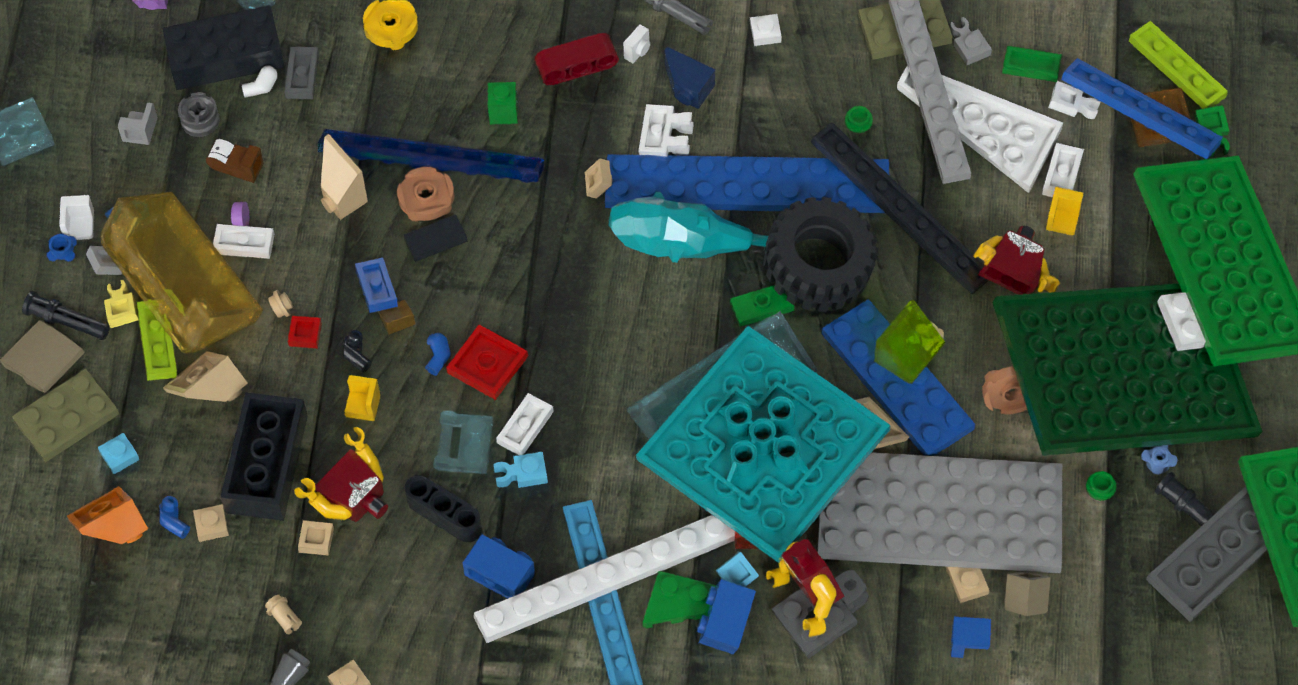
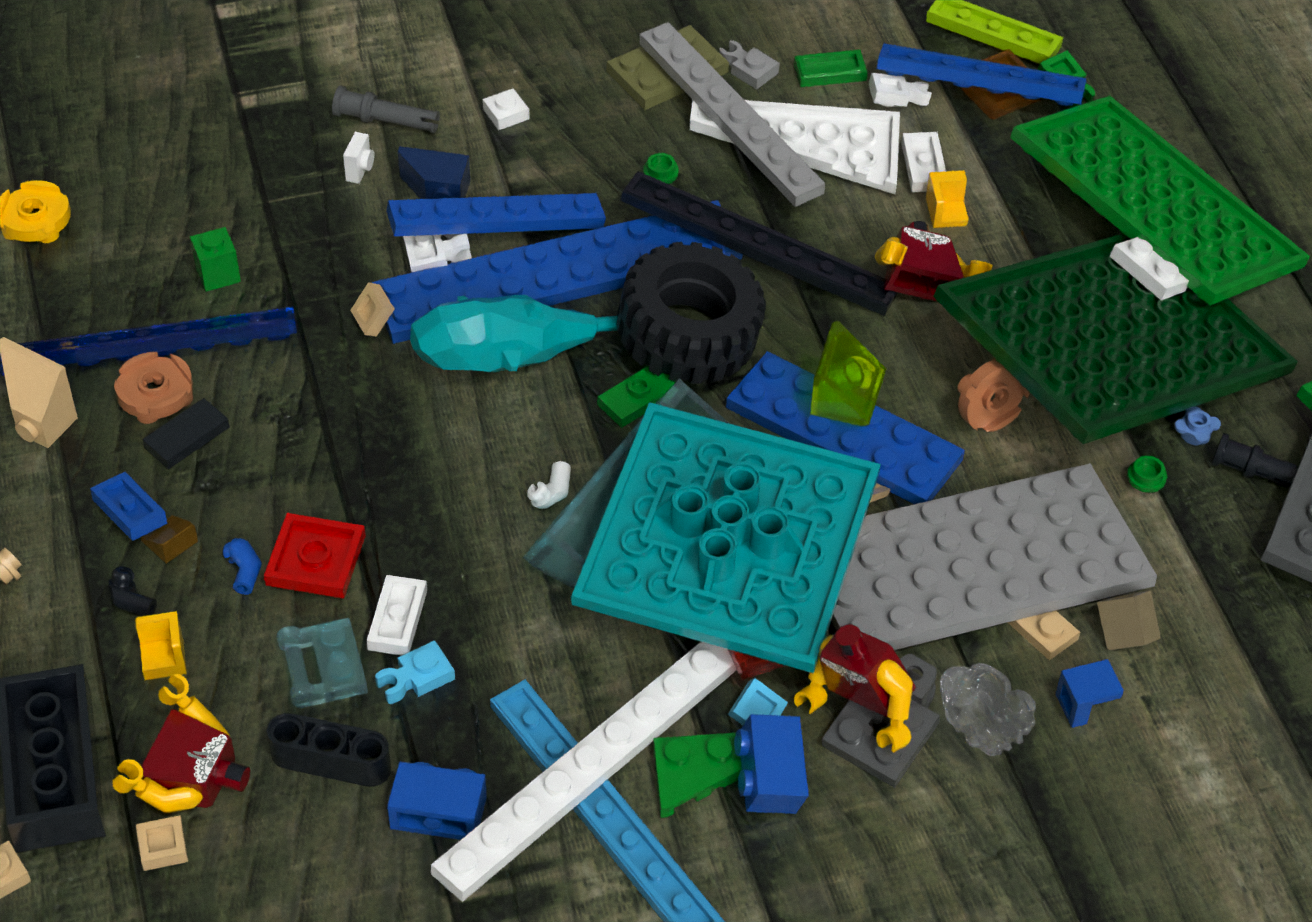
camera: 25 degrees left, 10 degrees down
red plate [288,316,322,349] -> none
dark red beam [534,33,619,85] -> none
none -> blue plate [386,193,606,237]
none -> white arm [527,461,571,509]
none -> clear hair [940,663,1036,757]

